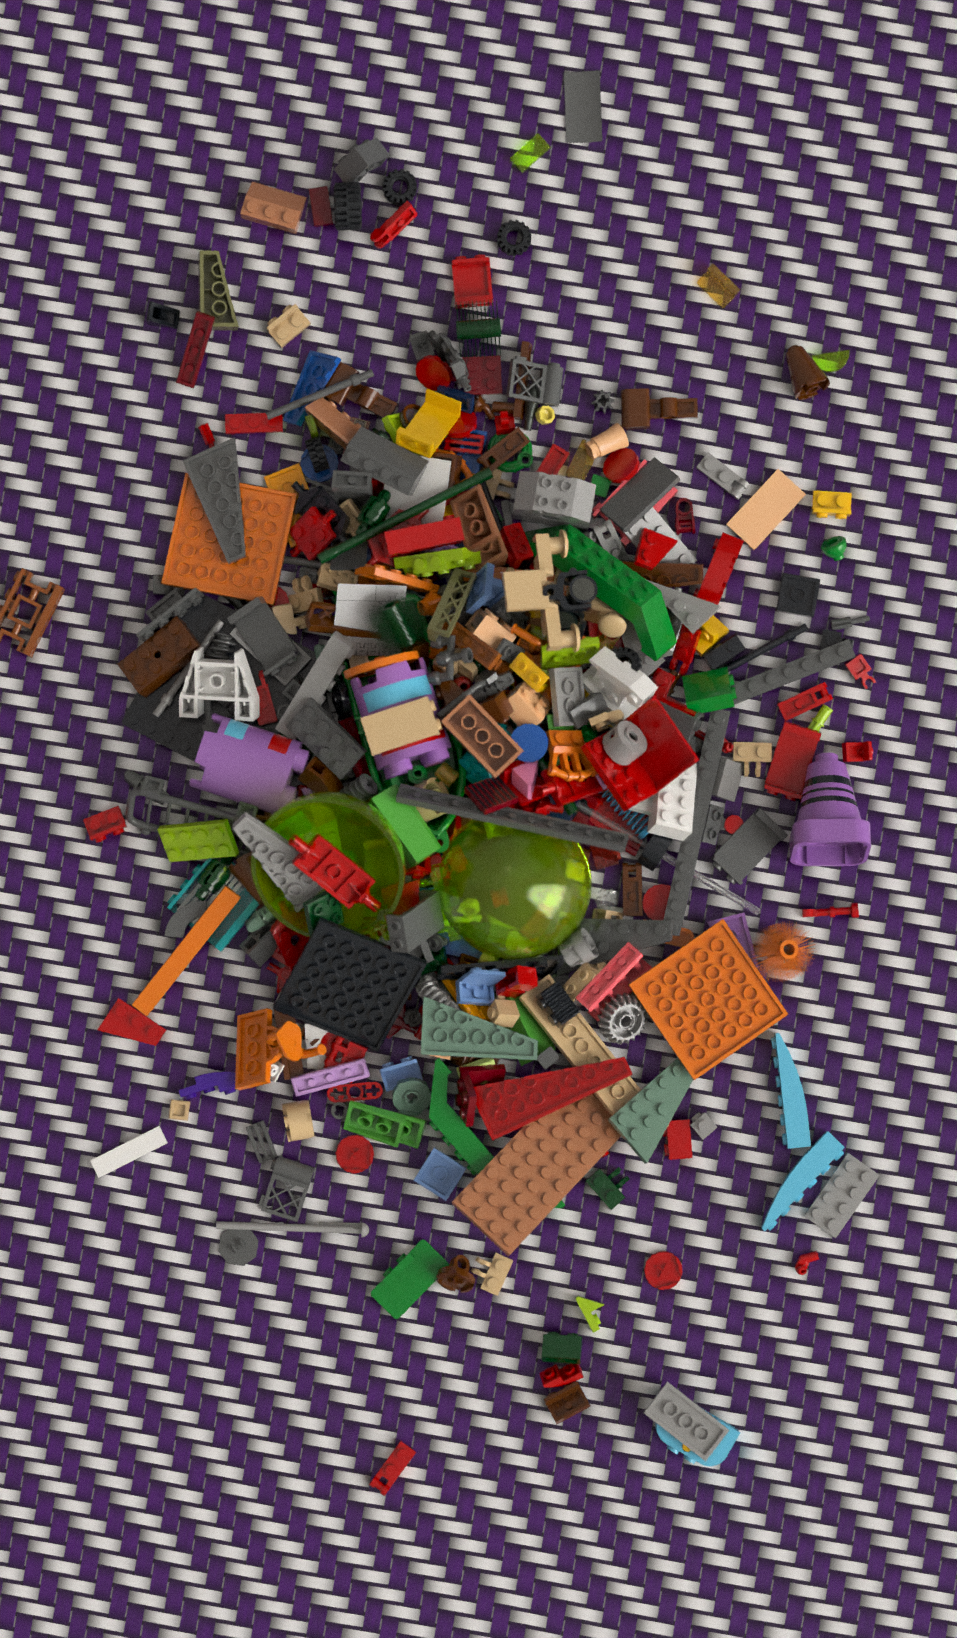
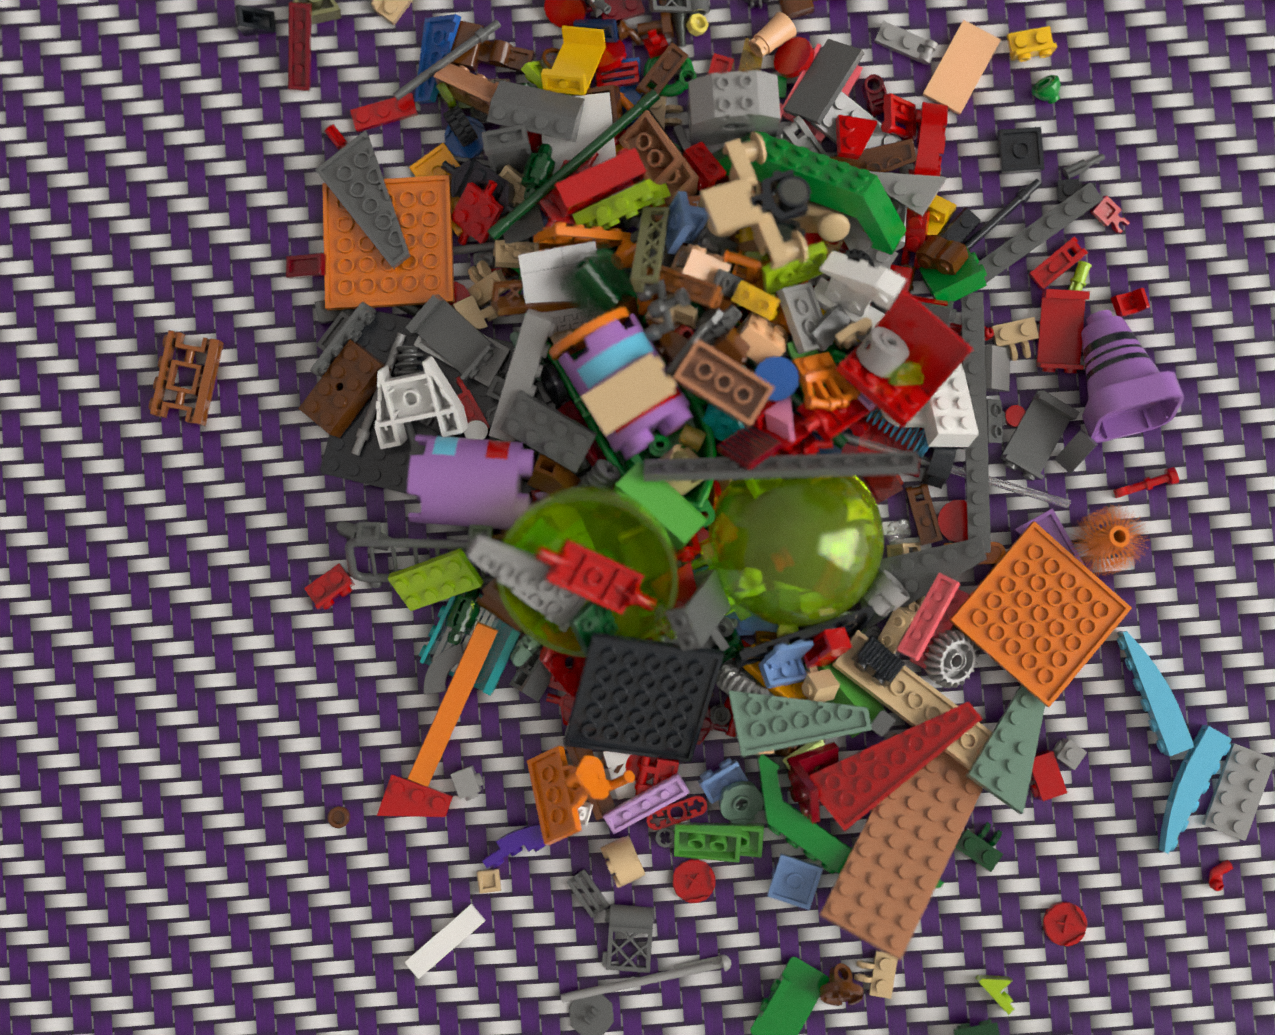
camera: 10 degrees left, 0 degrees up
none -> dark red tile [286,253,326,279]
none -> reddish brown tile [328,806,350,828]
none -> light grey brick [451,765,484,801]
none -> white sticker [464,420,488,439]
none -> red plate [881,93,916,142]
none -> clear neon green tile [889,361,924,385]
none -> reddish brown brick [916,235,969,275]
none -> dark grey slope [1055,430,1098,474]

